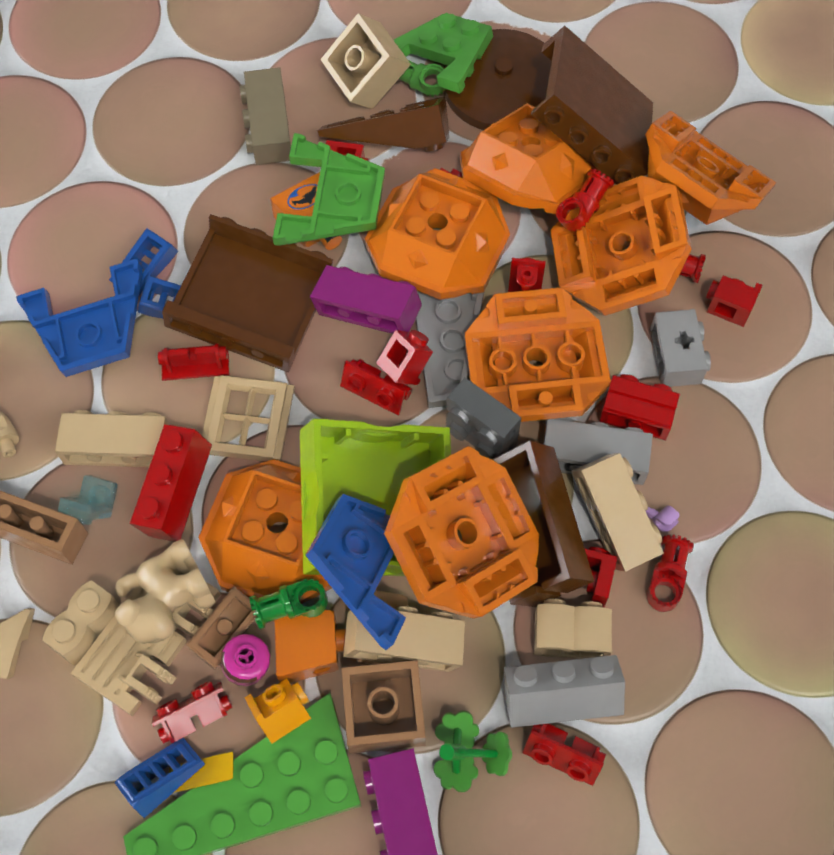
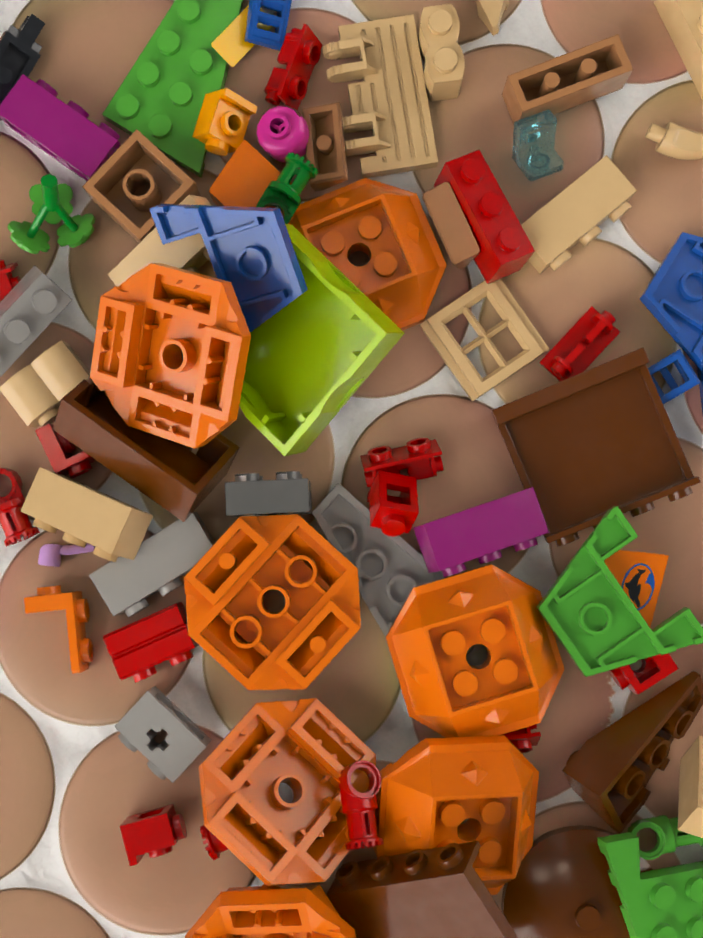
camera: 140 degrees right, 20 degrees up
tan animal [115,538,216,644] -> none
red hinge [508,258,546,292] -> none
none -> orange bracket [24,585,94,674]
none -> medium nougat slope [422,182,480,270]

